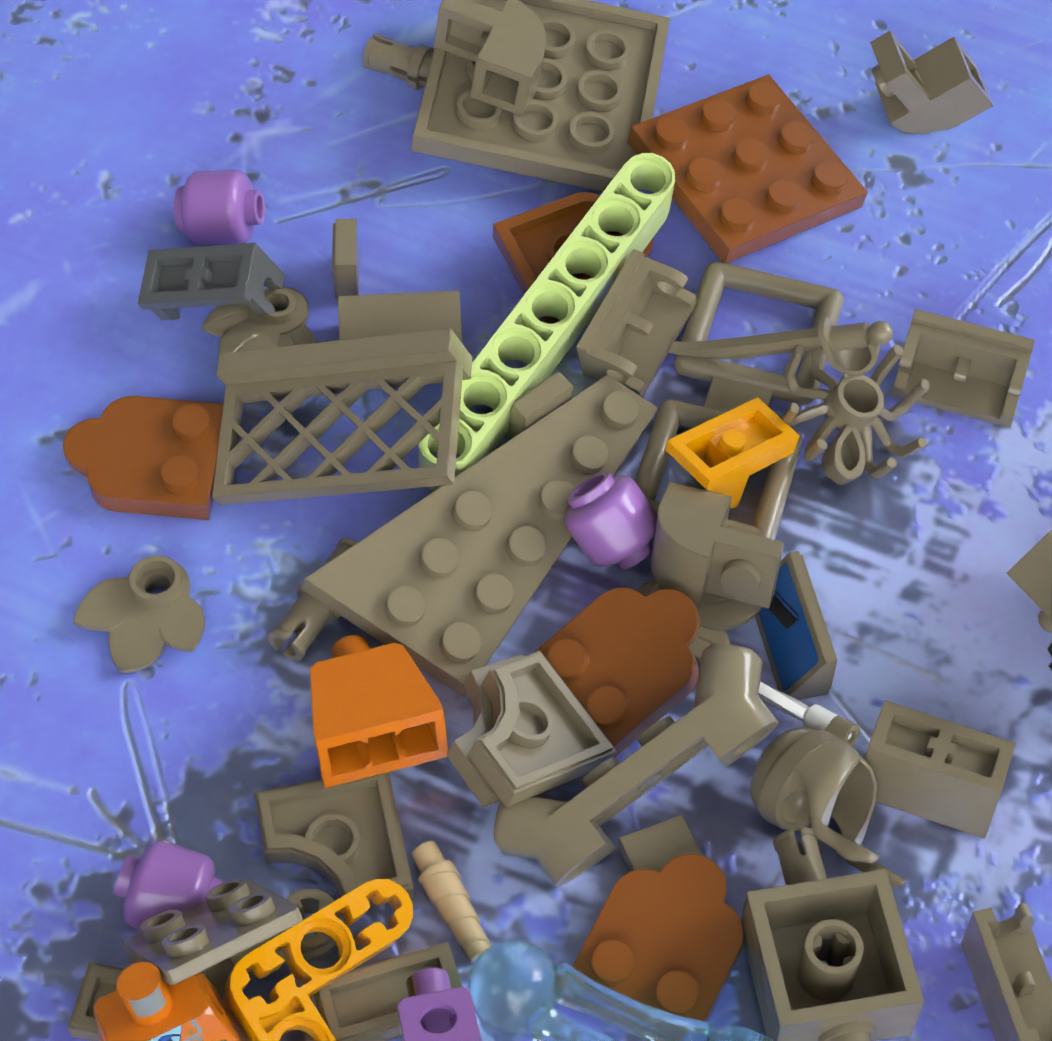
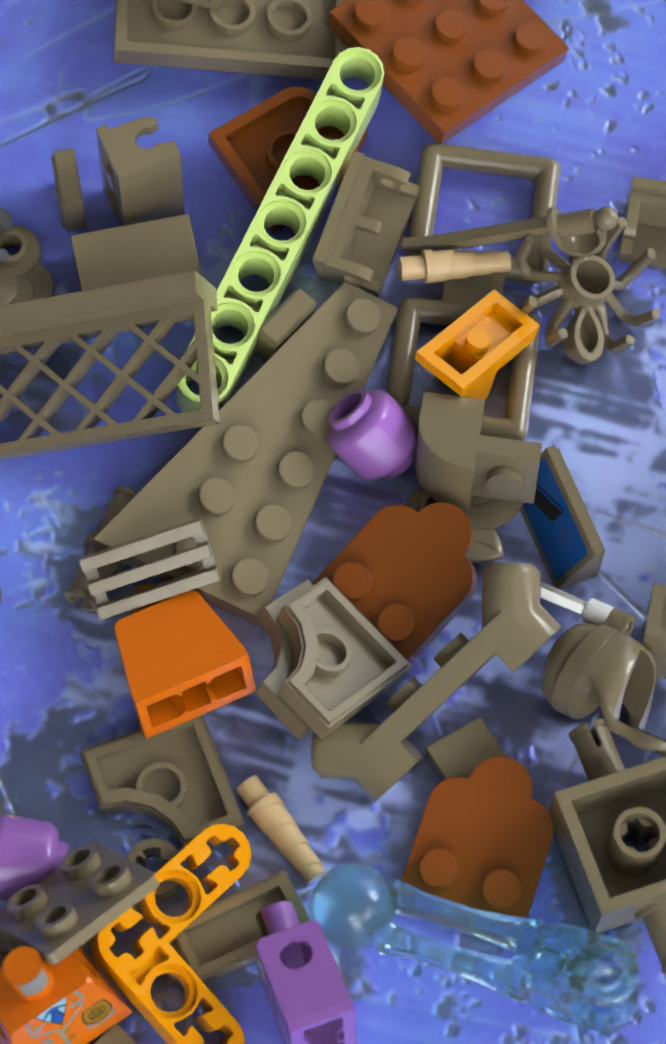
camera: 10 degrees left, 10 degrees up
none -> tile [79,517,222,620]
none -> dark tan hinge [96,117,185,226]
none -> tan animal [398,249,511,283]

